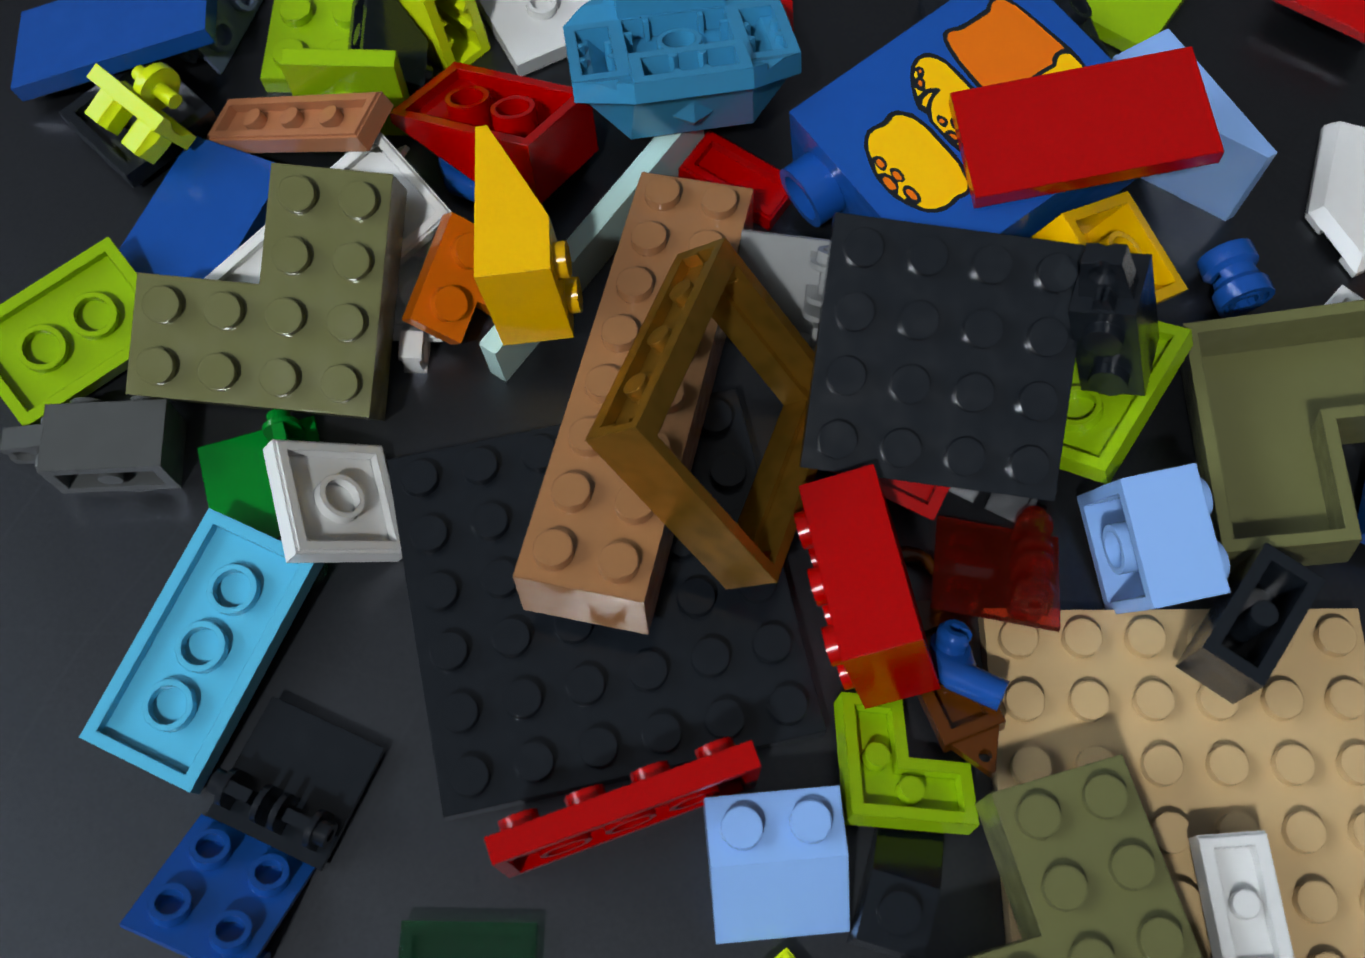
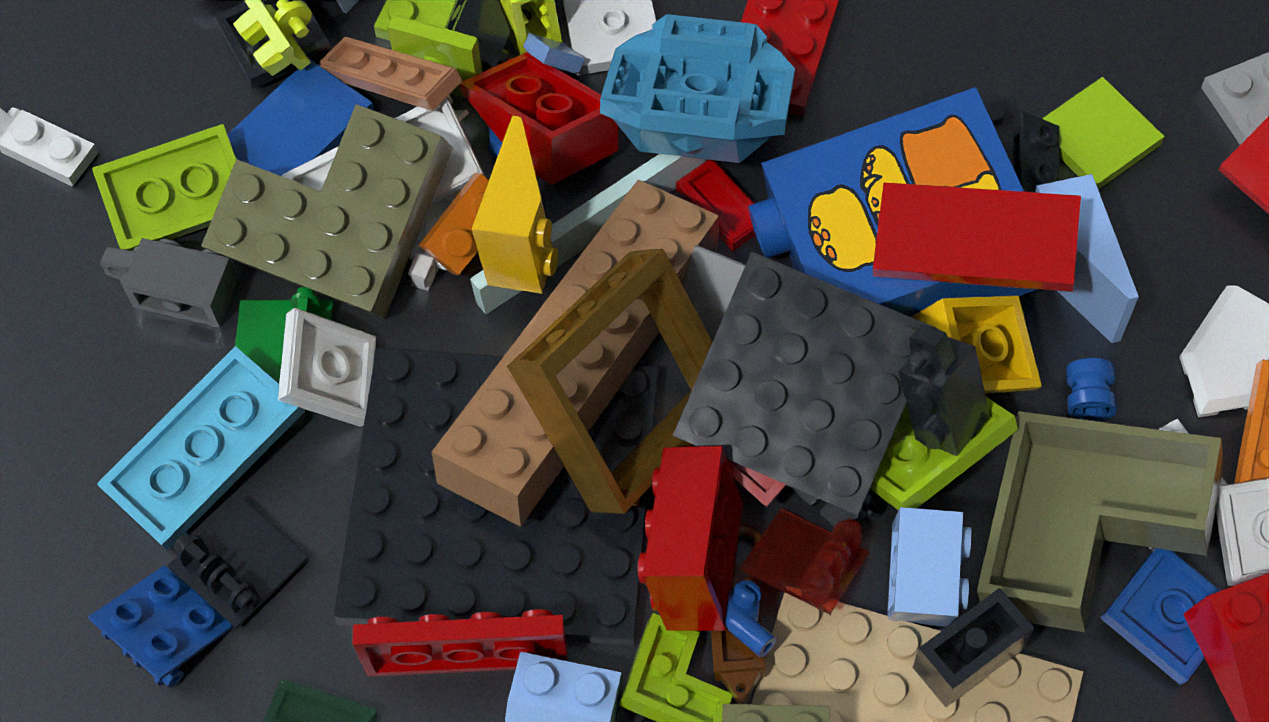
camera: 20 degrees right, 5 degrees down
none -> medium blue tile [523,33,585,73]

